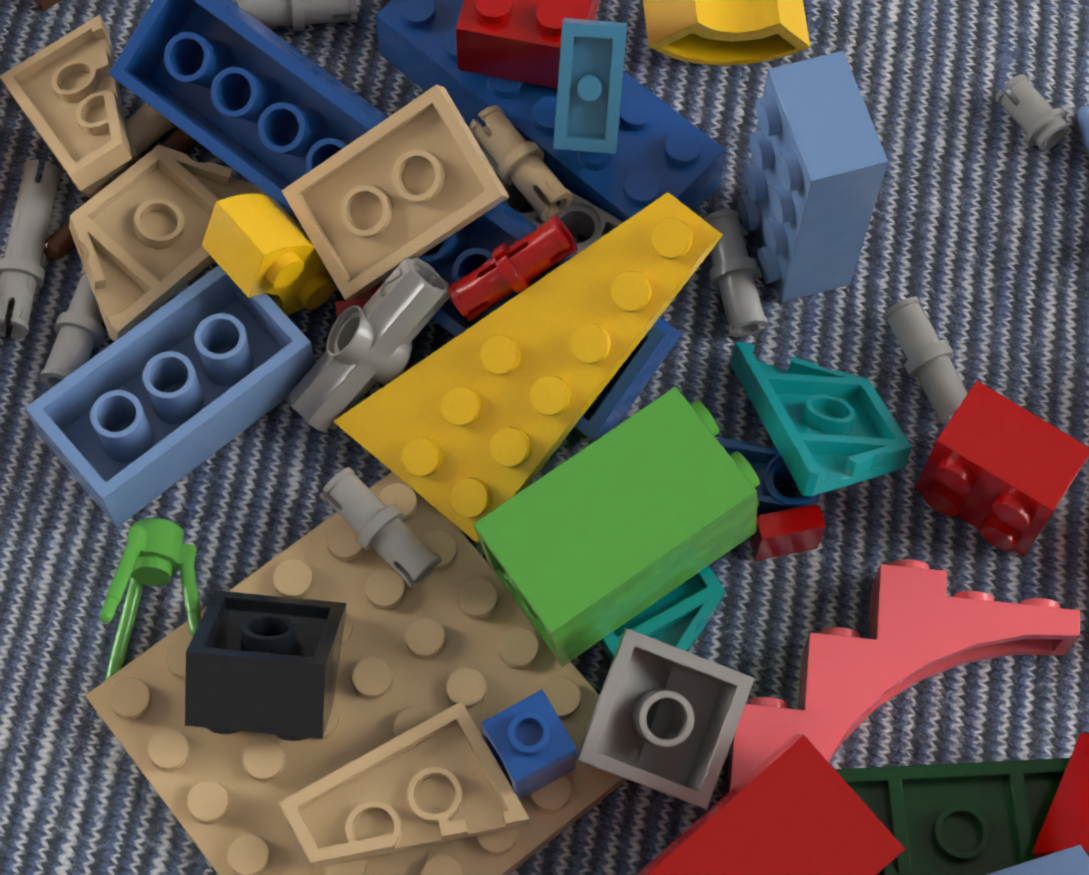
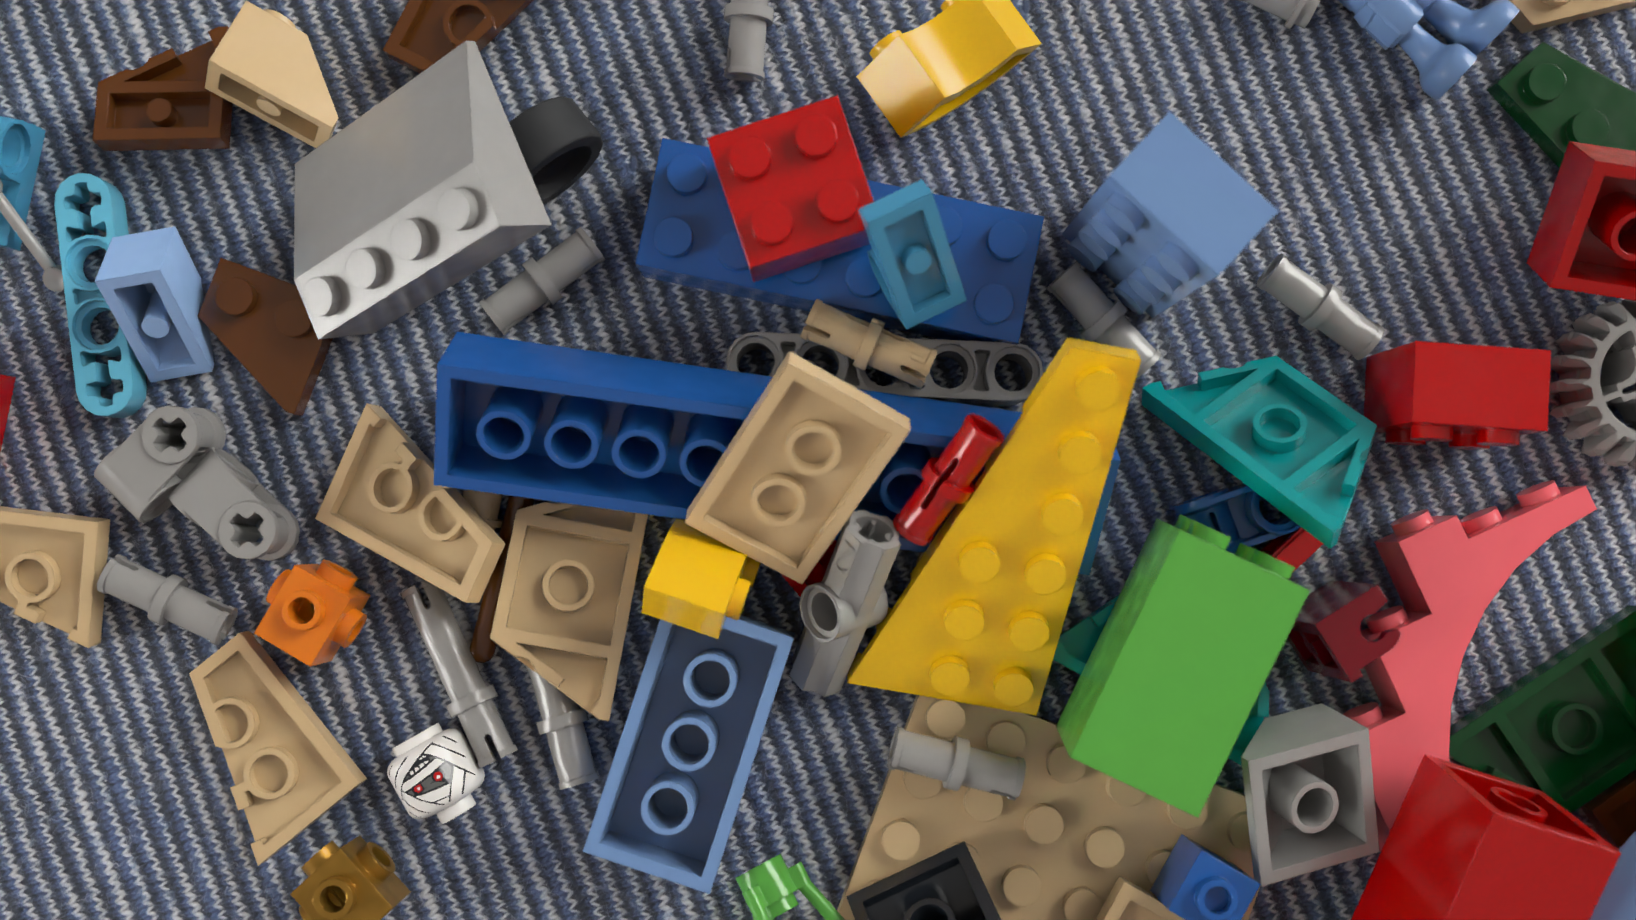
camera: 30 degrees left, 20 degrees up
none -> dark red hinge [1287,580,1400,683]

